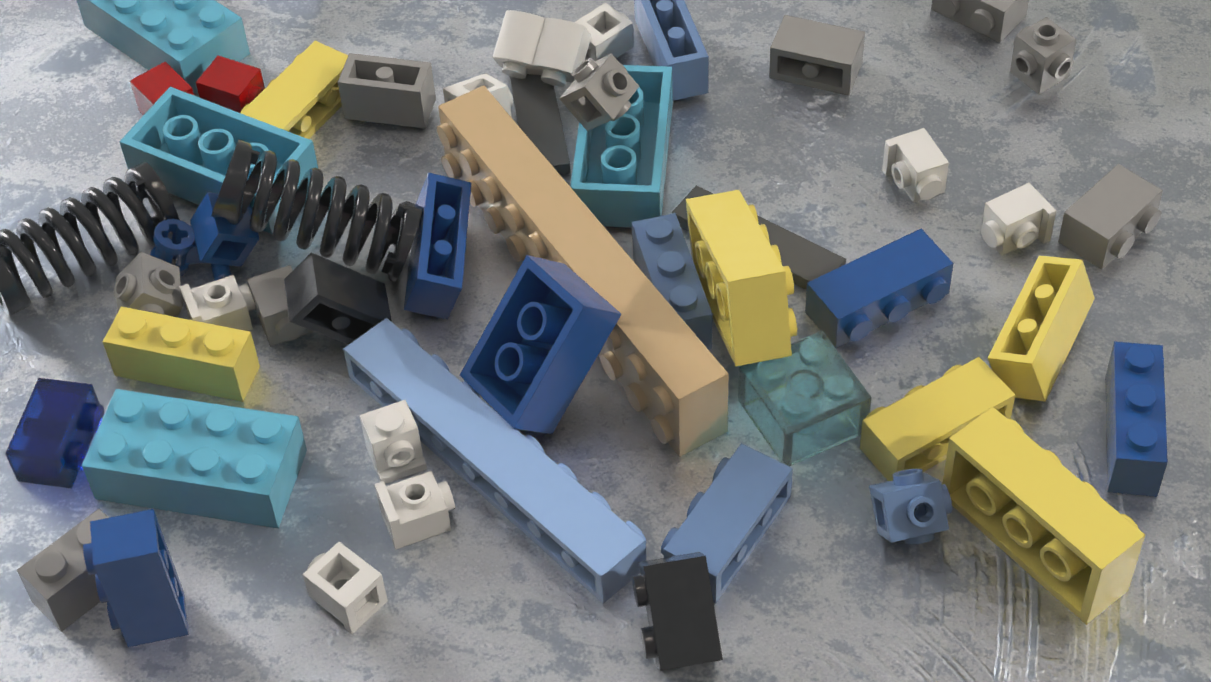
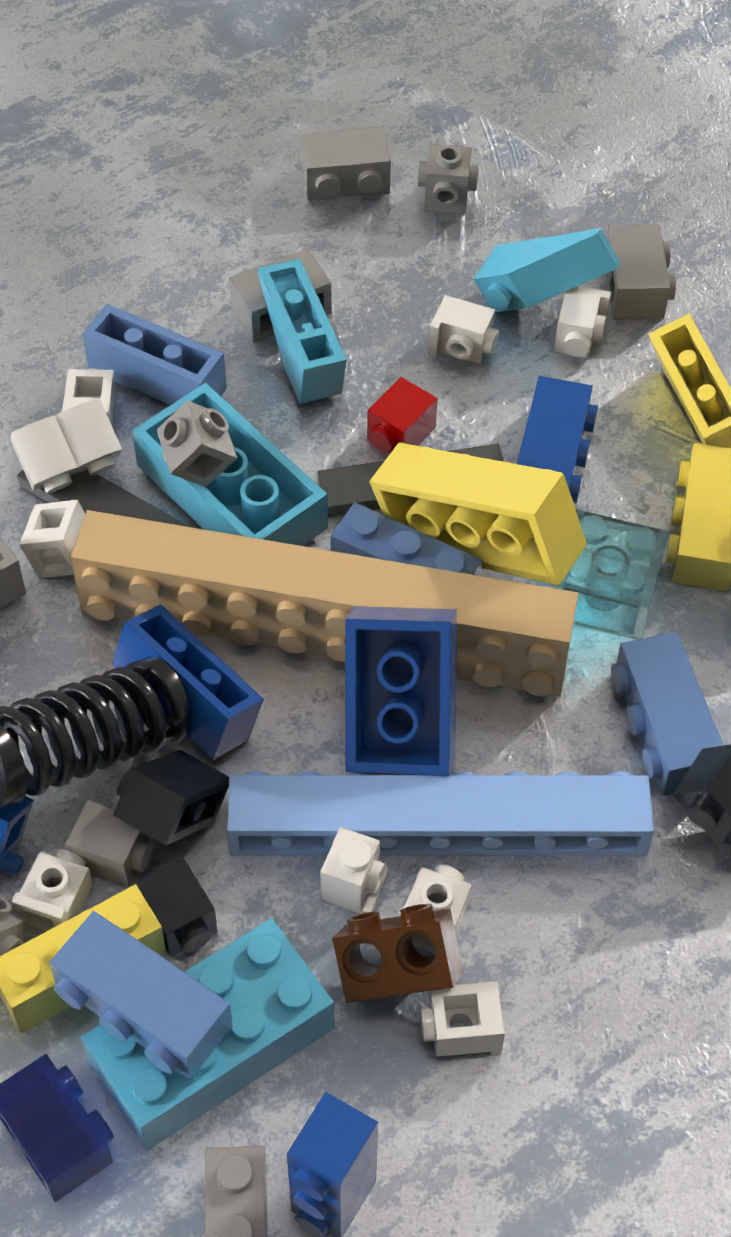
camera: 50 degrees left, 5 degrees up
none -> medium blue brick [49,910,233,1080]
none -> black brick [136,859,218,957]
none -> medium azure slope [258,259,347,404]
none -> reddish brown brick [332,903,464,1003]
none -> red brick [367,377,438,453]
none -> medium azure slope [473,228,621,312]

